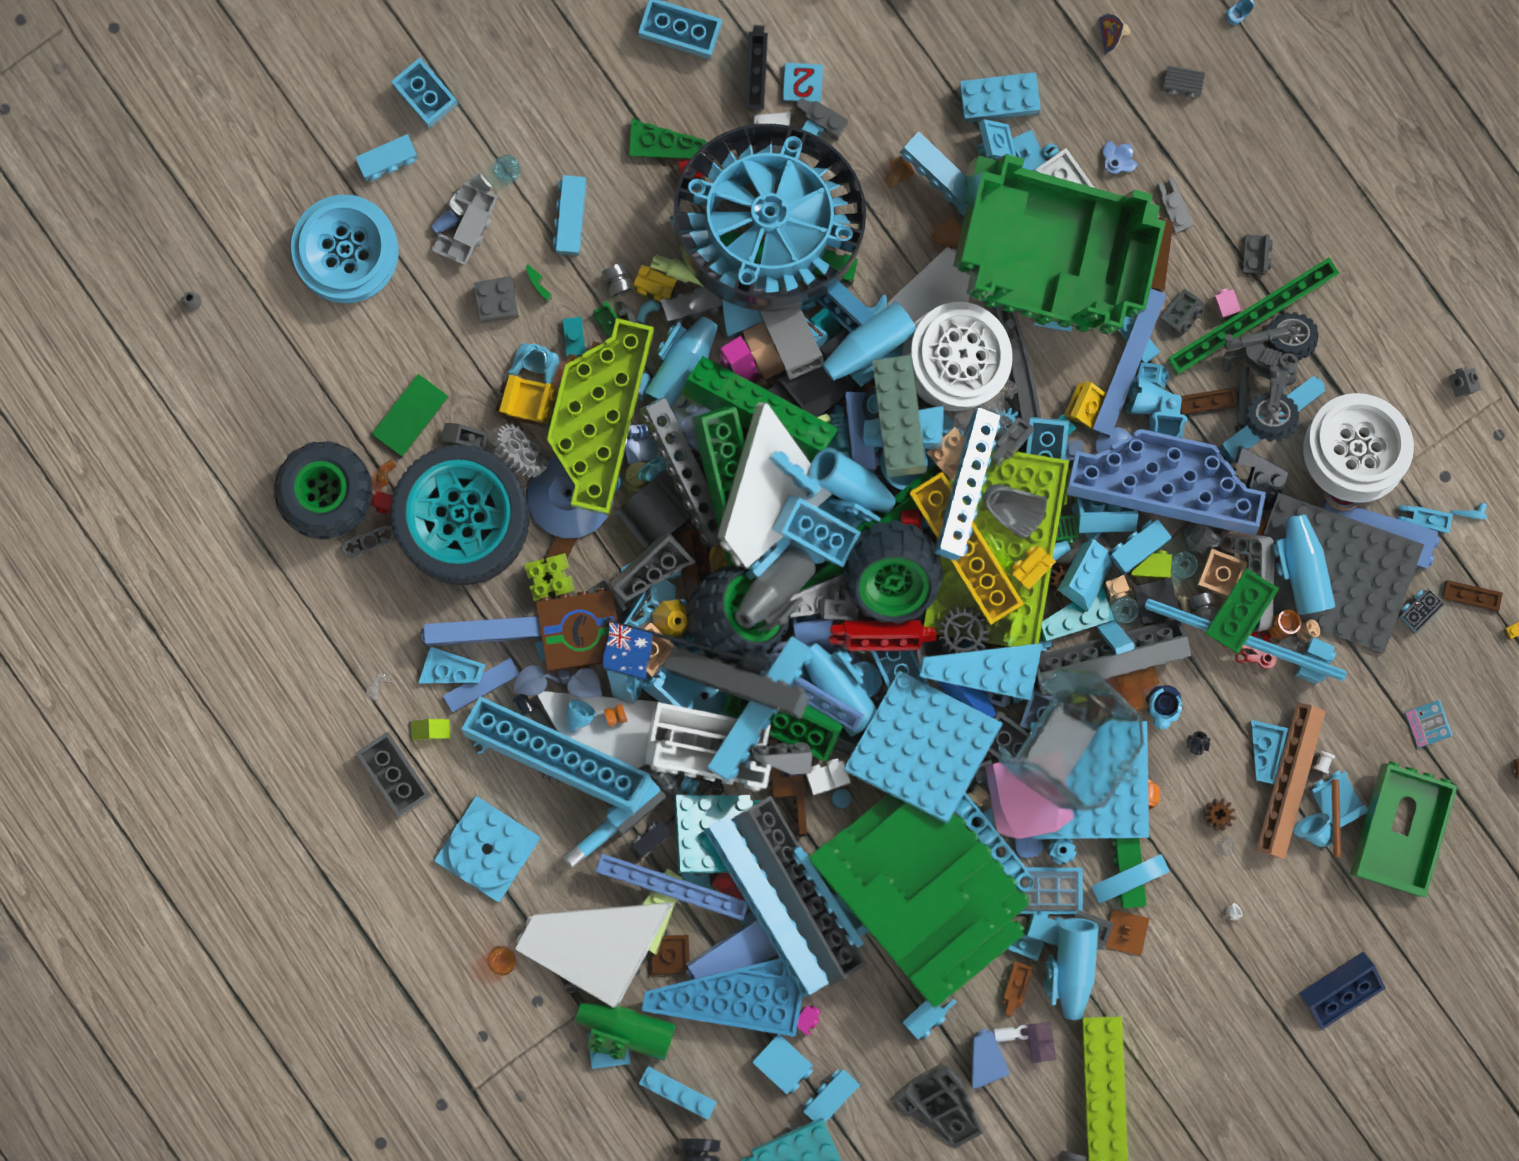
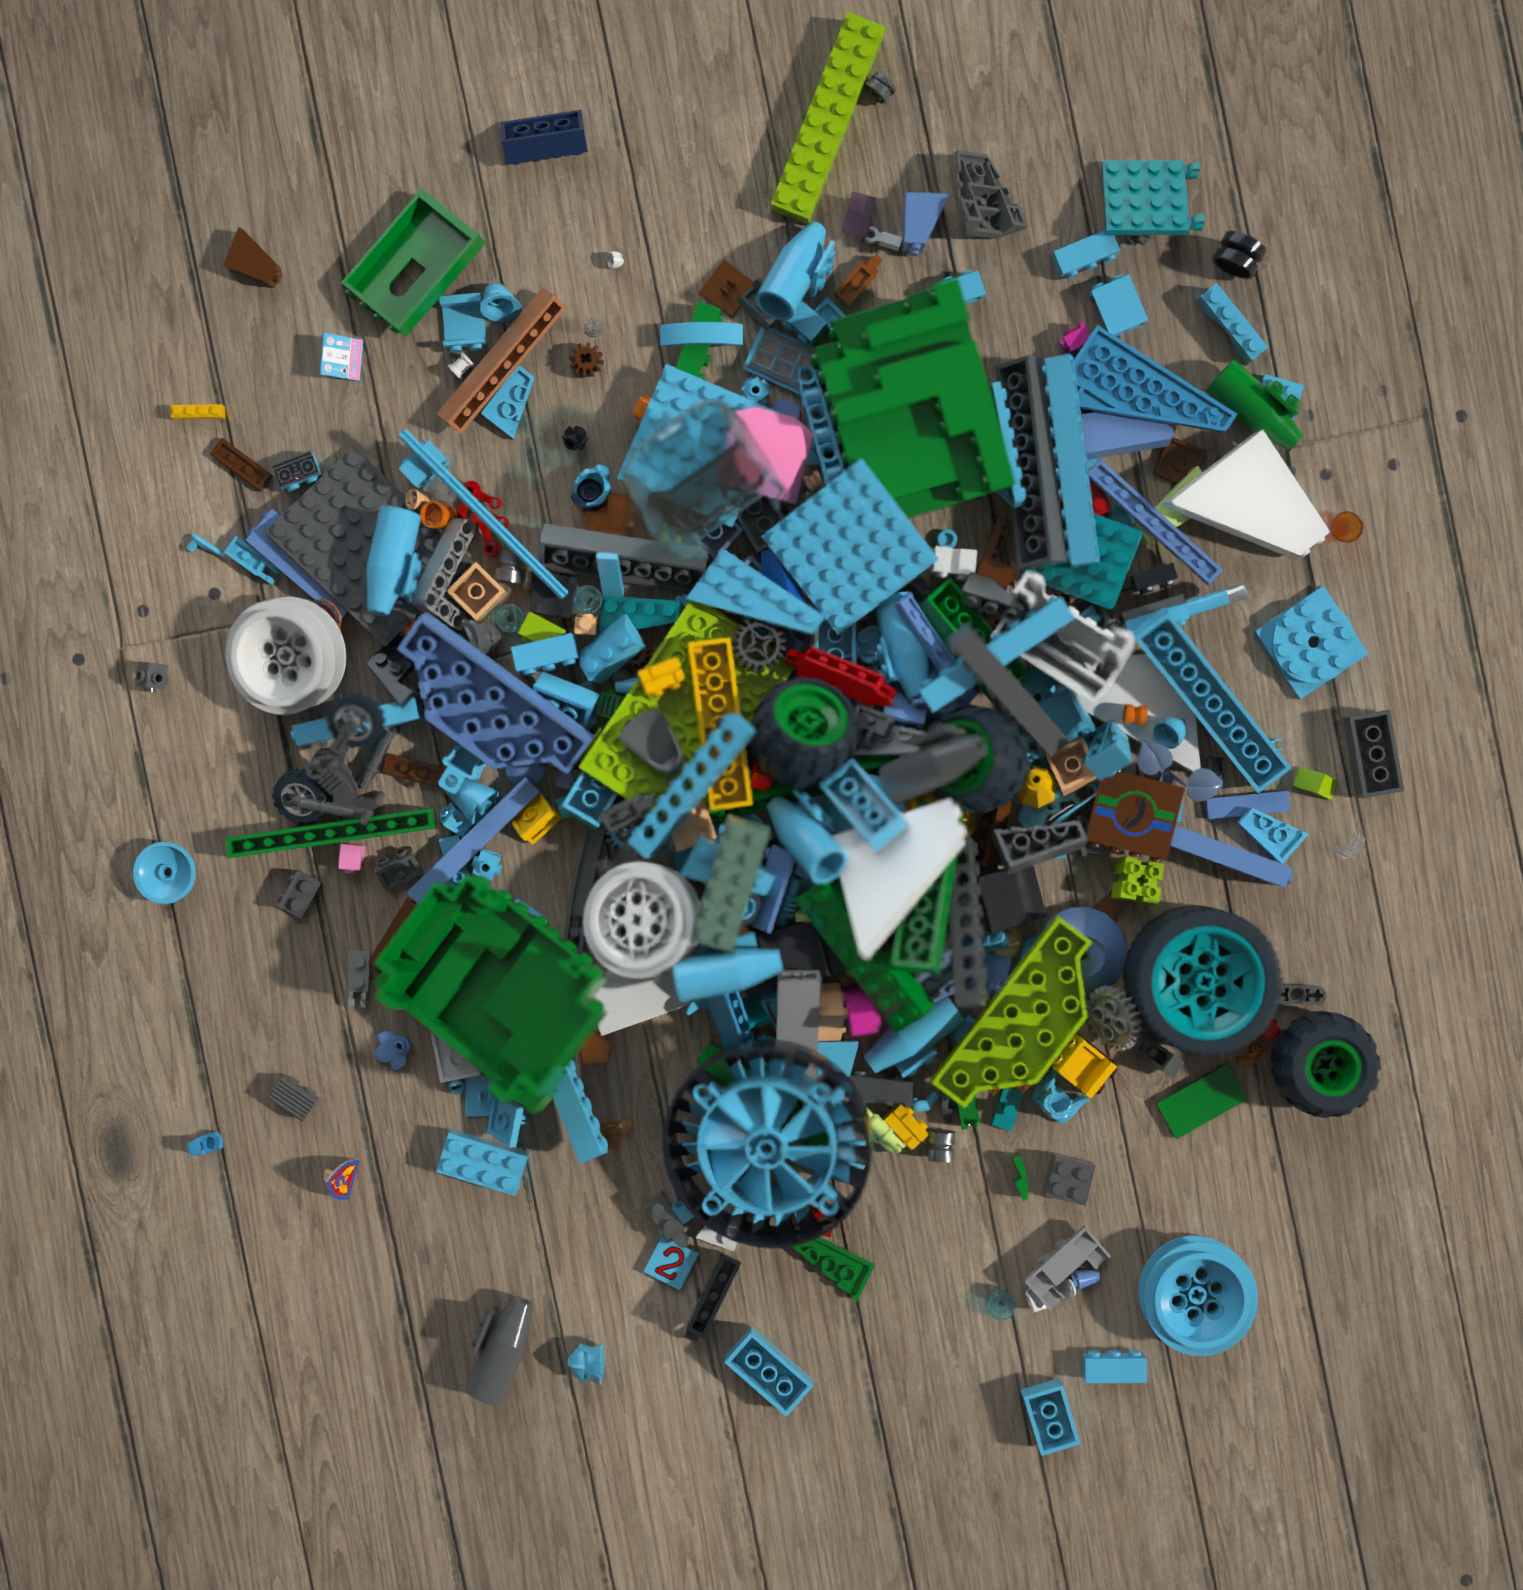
camera: 155 degrees left, 5 degrees up
dark grey cone [183,292,202,310] -> none
medium azure brick [553,175,586,256] -> none
flag [603,617,772,681] -> none
medium azure hinge [745,536,790,580] -> none
medium azure wing [769,450,821,499] -> none
clear neon green axle [986,533,1014,570] -> none
lime dish [1004,609,1022,646] -> none
green tile [1205,568,1279,654] -> none
dark orange bar [1331,779,1341,857] -> none
none -> medium azure dish [133,842,196,904]
none -> medium azure brick [471,848,502,881]

